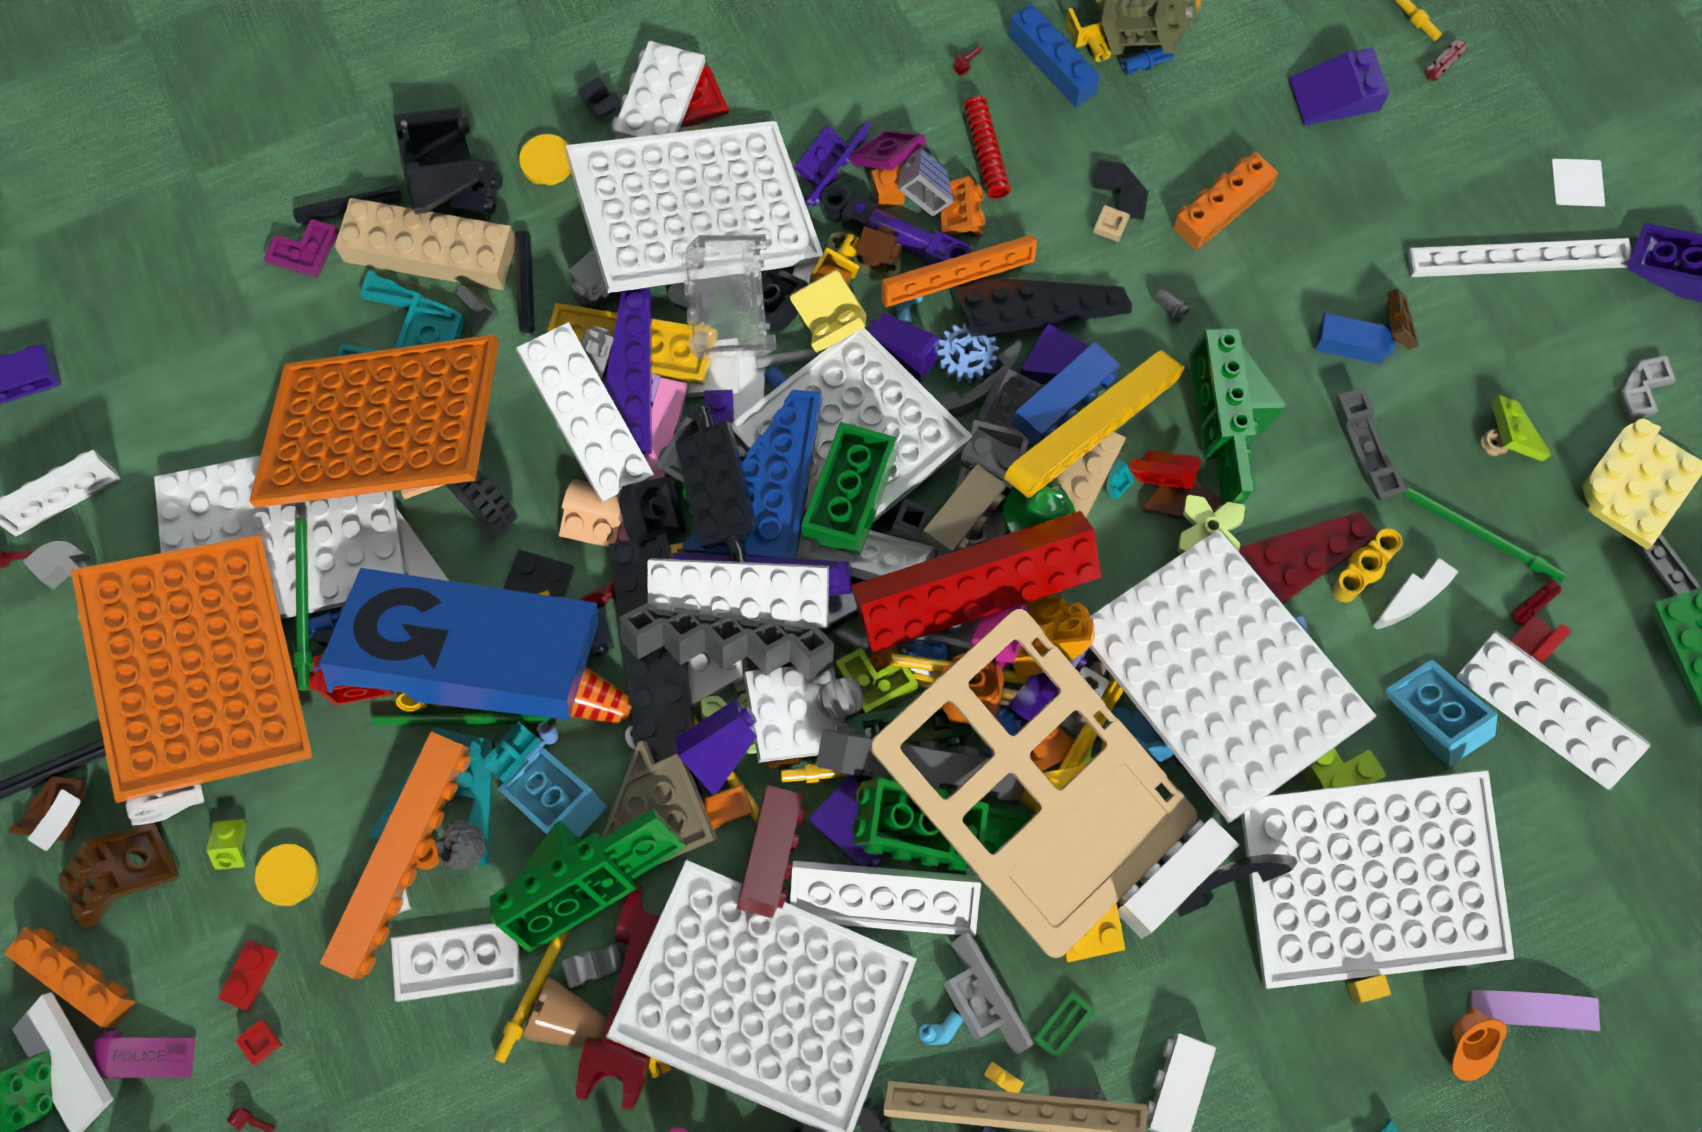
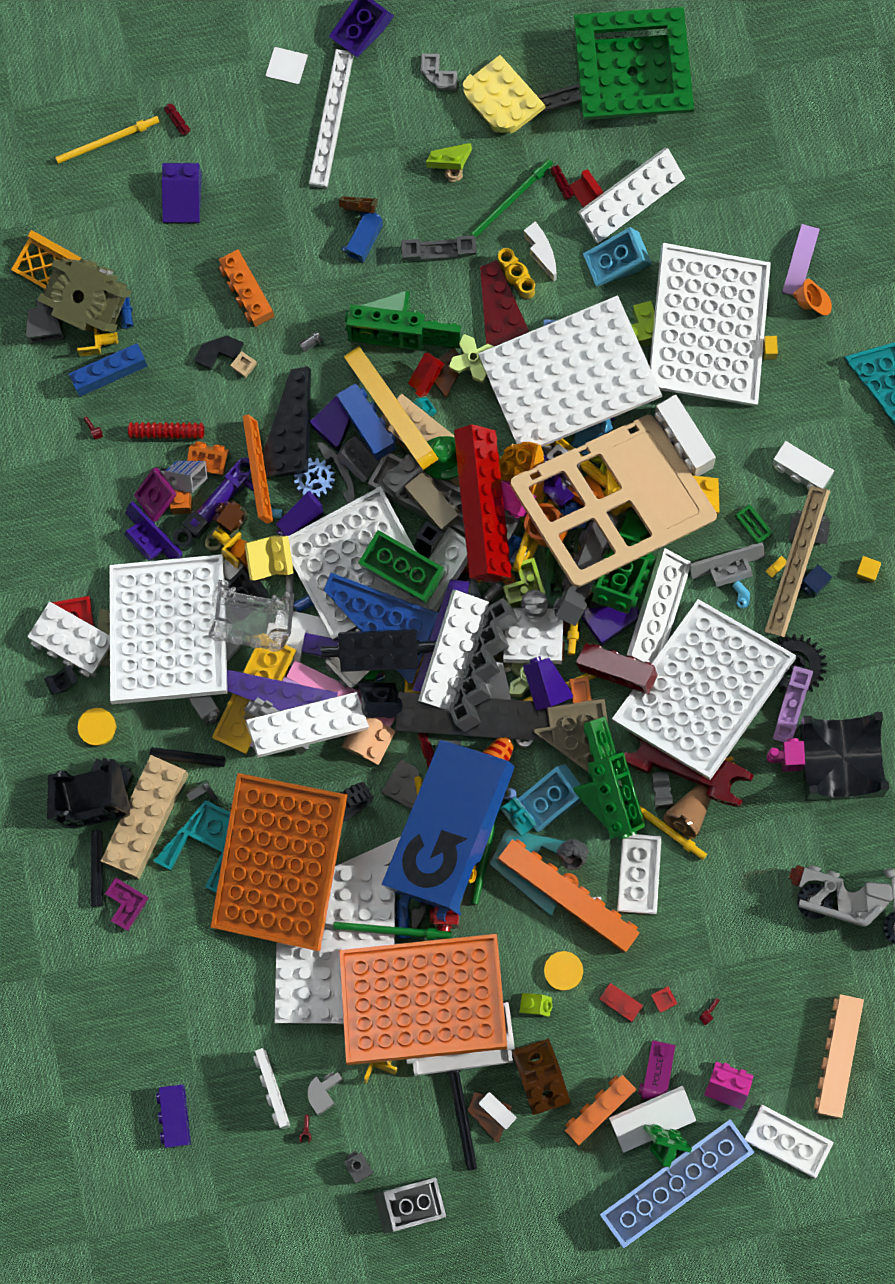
camera: 70 degrees left, 5 degrees up
black slope [1177,854,1298,917] -> none

